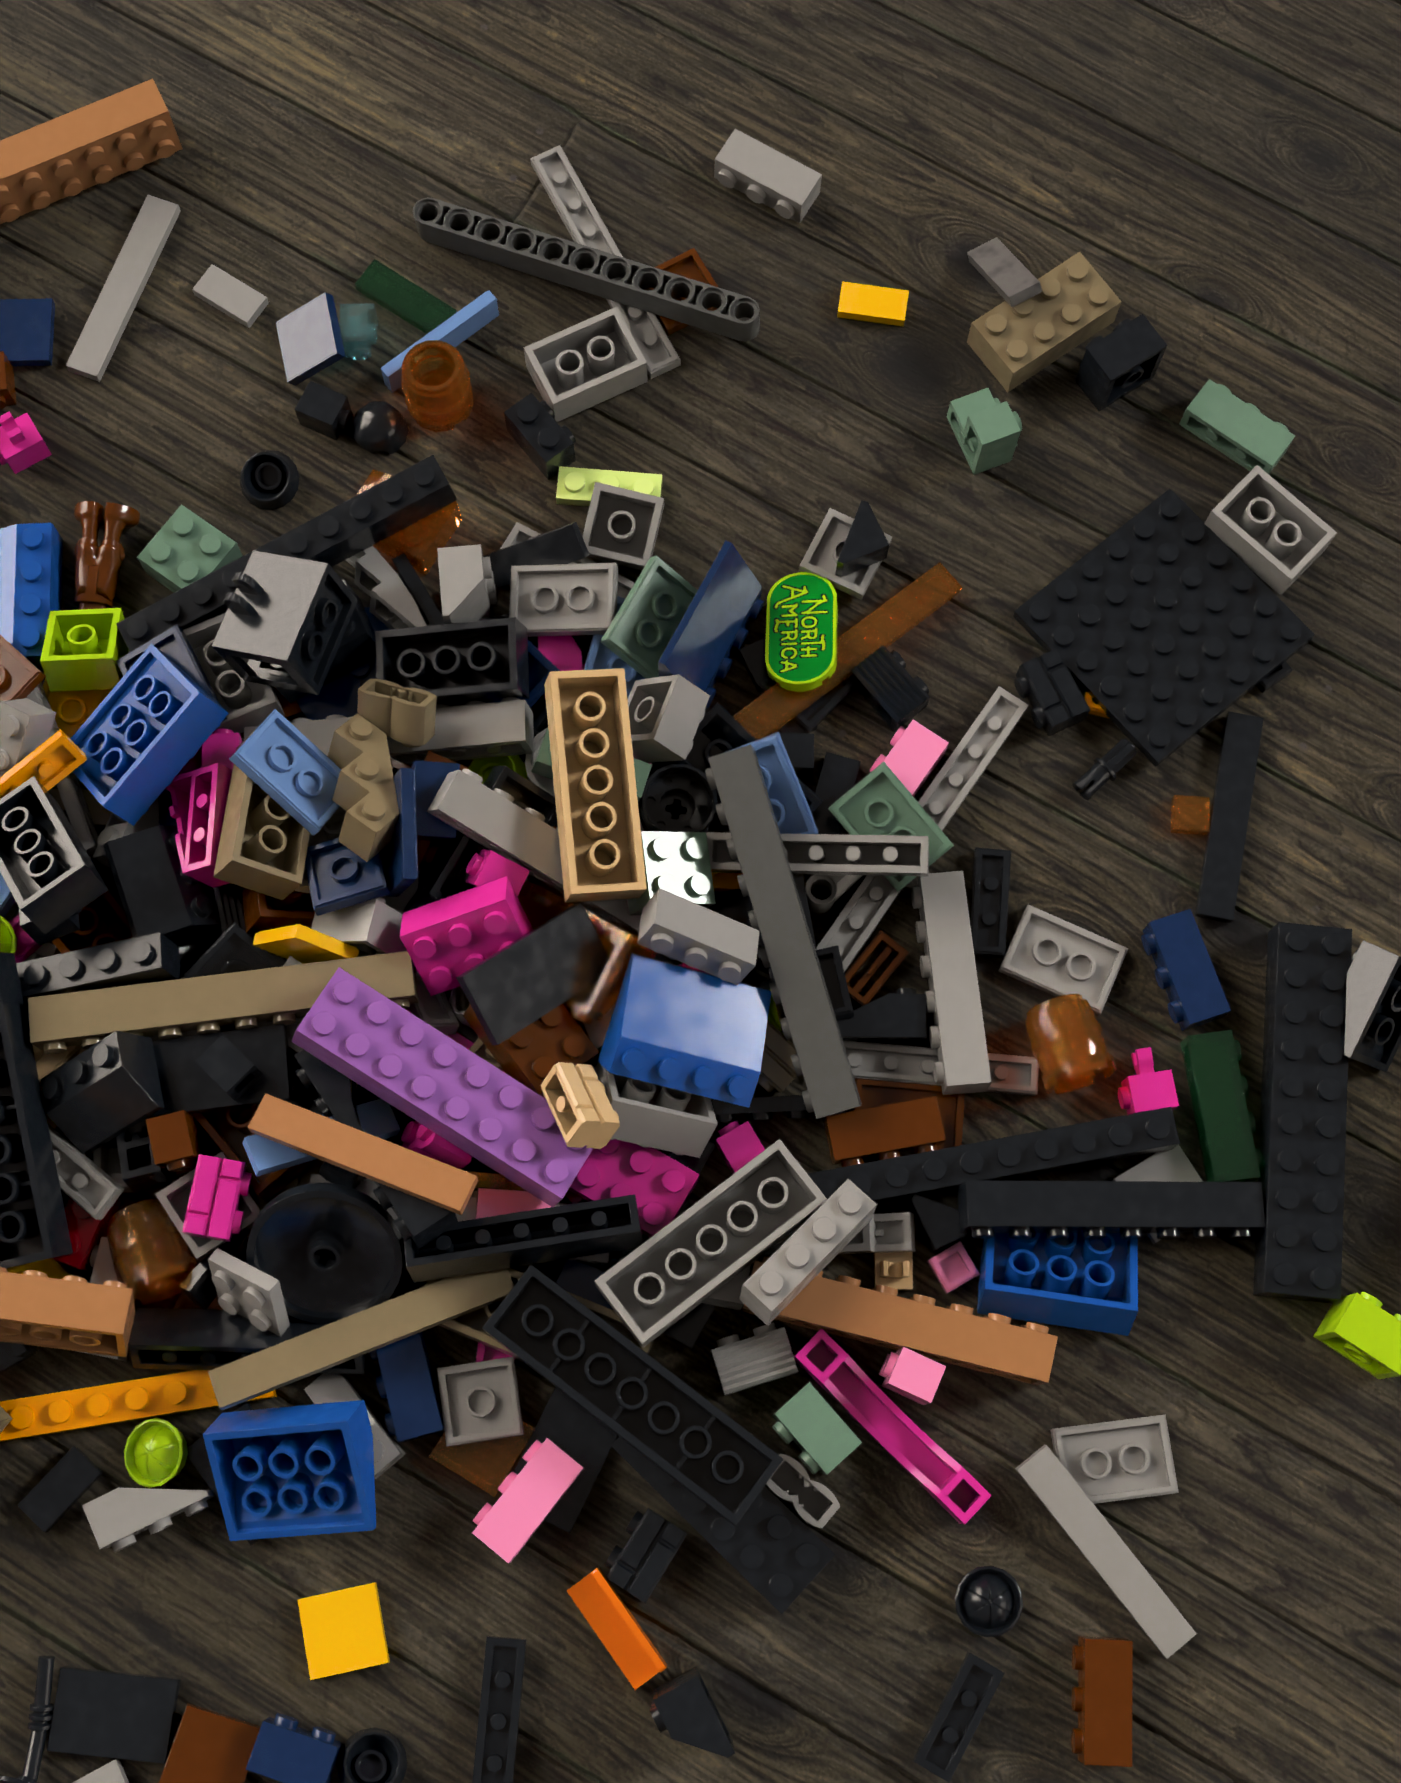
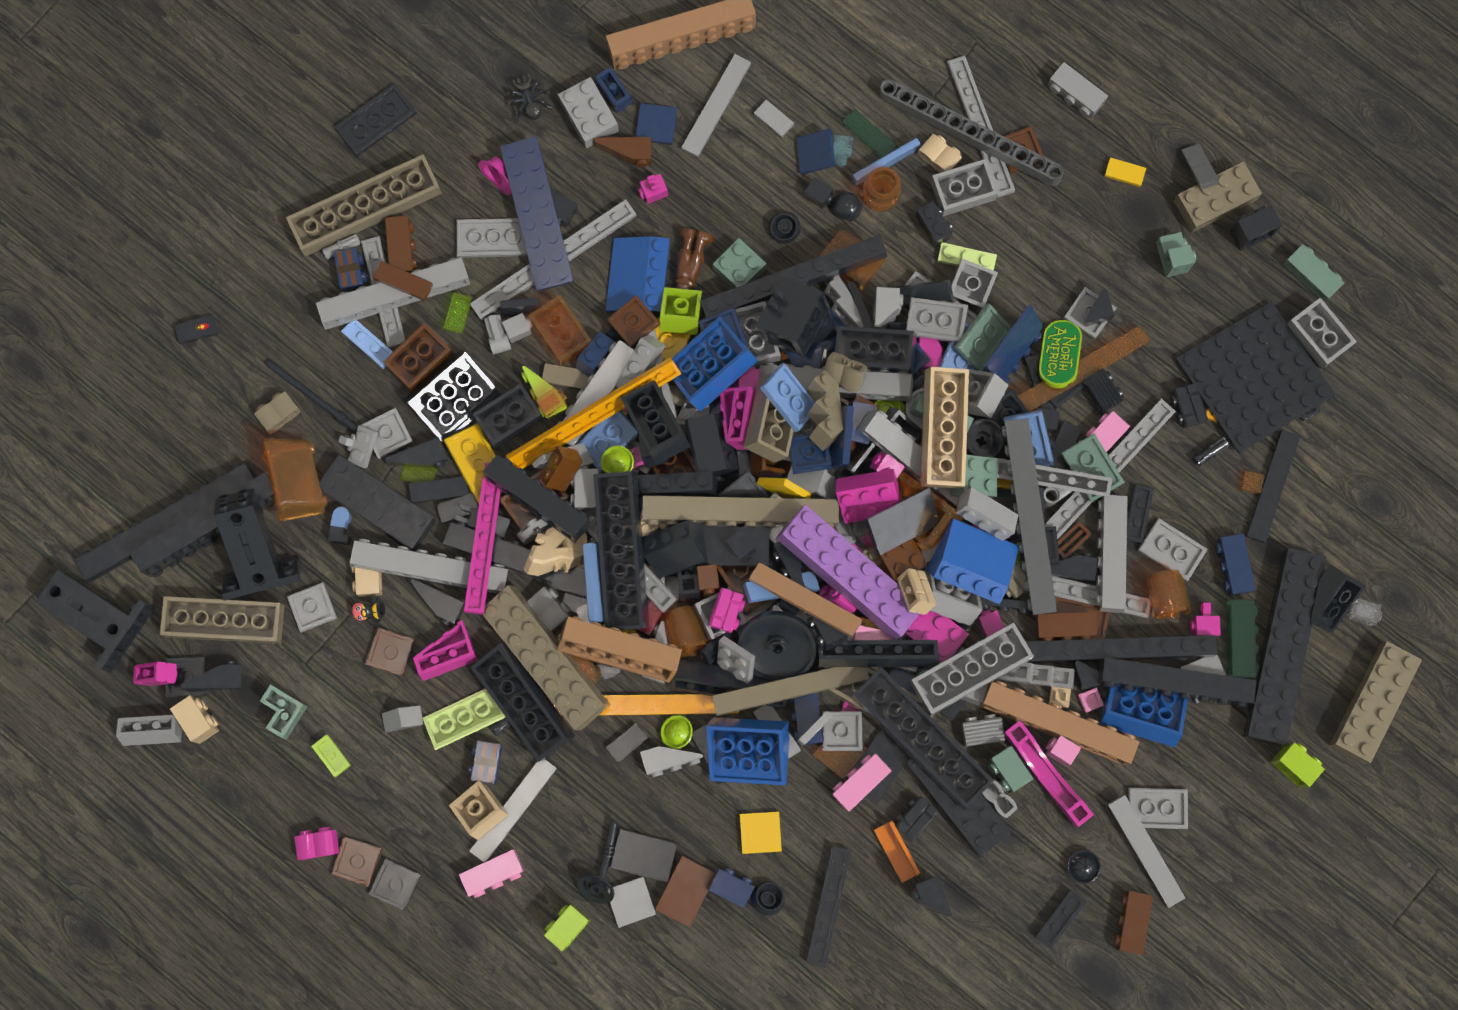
camera: 10 degrees right, 5 degrees up
light grey brick [739,1179,877,1326] -> none
none -> light grey tile [797,711,832,746]
none -> tan brick [918,134,962,173]

